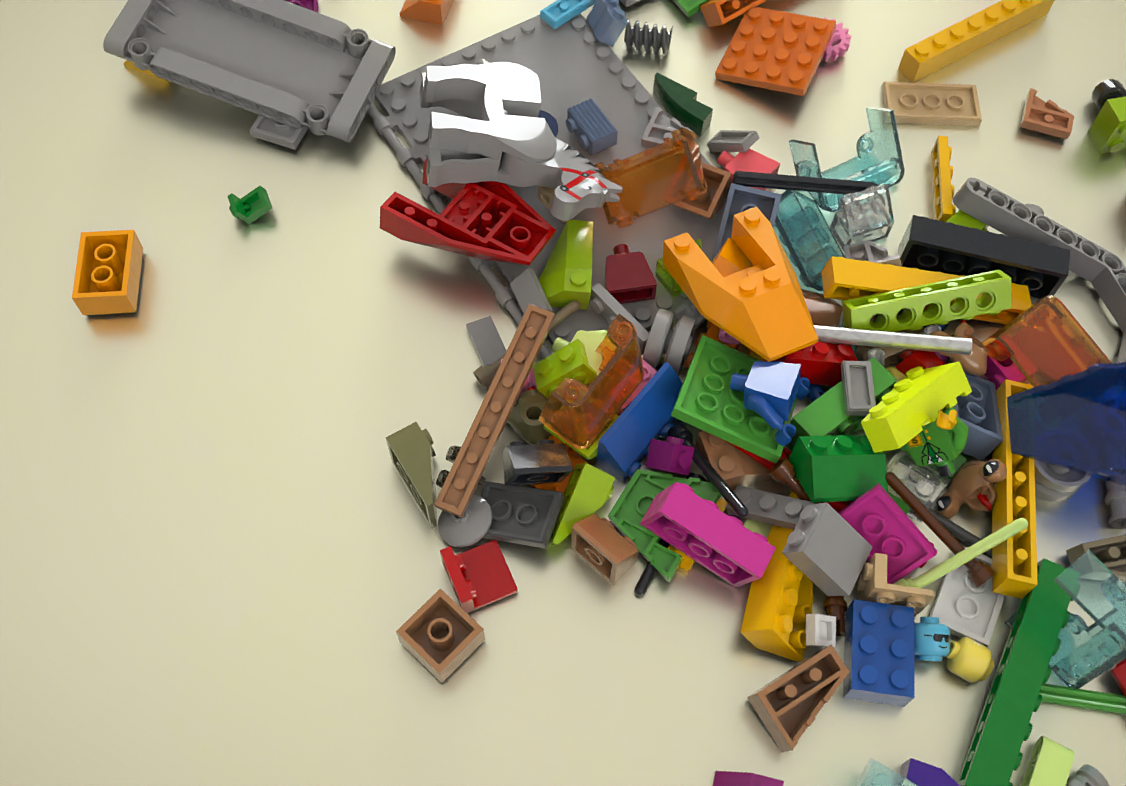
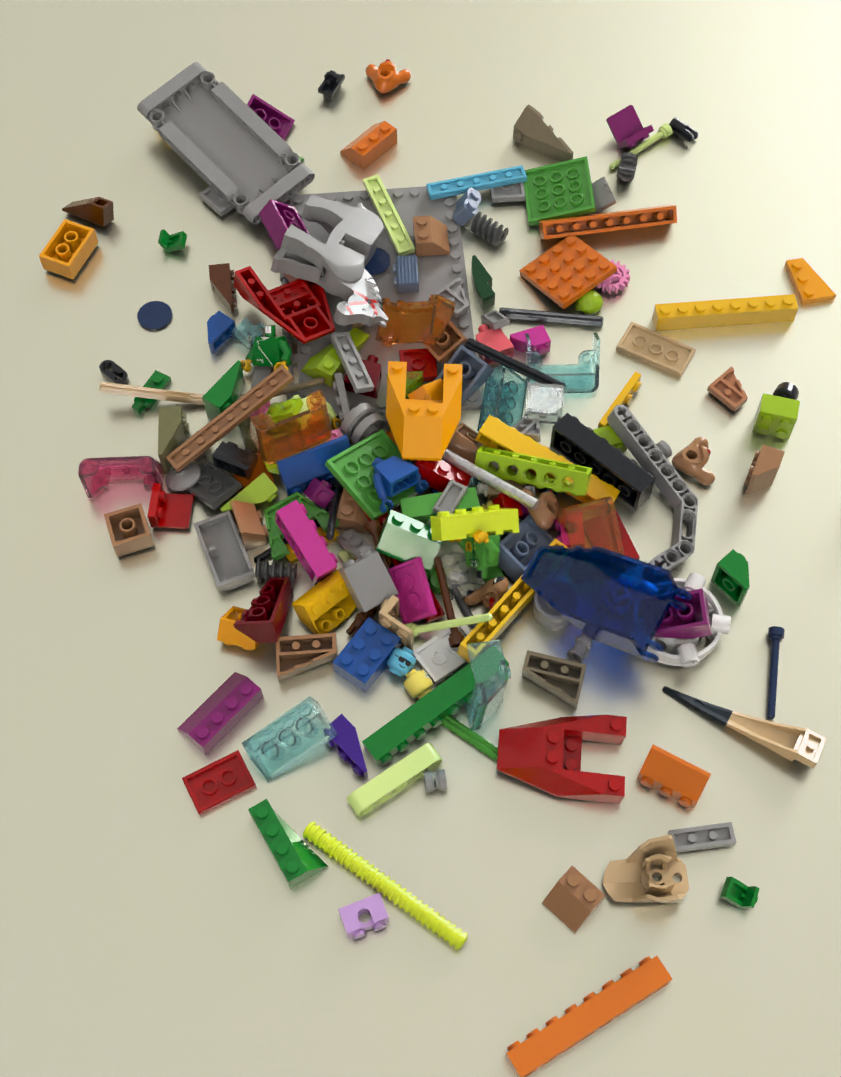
camera: 30 degrees right, 0 degrees up
light grey tile [510,268,553,314] -> none
white plate [805,614,836,647] -> none
none -> reddish brown slope [62,197,114,227]
none -> clear pink windscreen [78,456,164,498]
none -> black beam [99,360,129,385]
none -> tan axle [99,382,204,405]
none -> green hinge [132,370,171,415]
none -> dark blue piece [137,301,172,329]
none -> light grey container [193,511,255,591]
none -> green slope [202,360,245,420]
none -> blue slope [207,311,237,354]
none -> reddish brown slope [209,263,237,315]
none -> light orange slope [217,606,260,650]
none -> clear light blue brick [230,317,265,350]
none -> dark red wedge [233,577,294,644]
none -> green torso [240,325,292,372]
none -> dark grey piece [255,558,297,586]
none -> magenta slope [259,199,310,250]
none -> light grey plate [331,332,374,394]
none -> yellowish green plate [363,175,415,256]
none -> red tile [399,348,437,383]
none -> medium nougat slope [413,215,450,257]
none -> axle [499,307,603,327]
none -> dark pink slope [510,325,551,356]
none -> lime hair [574,290,603,315]
none -> medium nougat head [671,437,715,485]

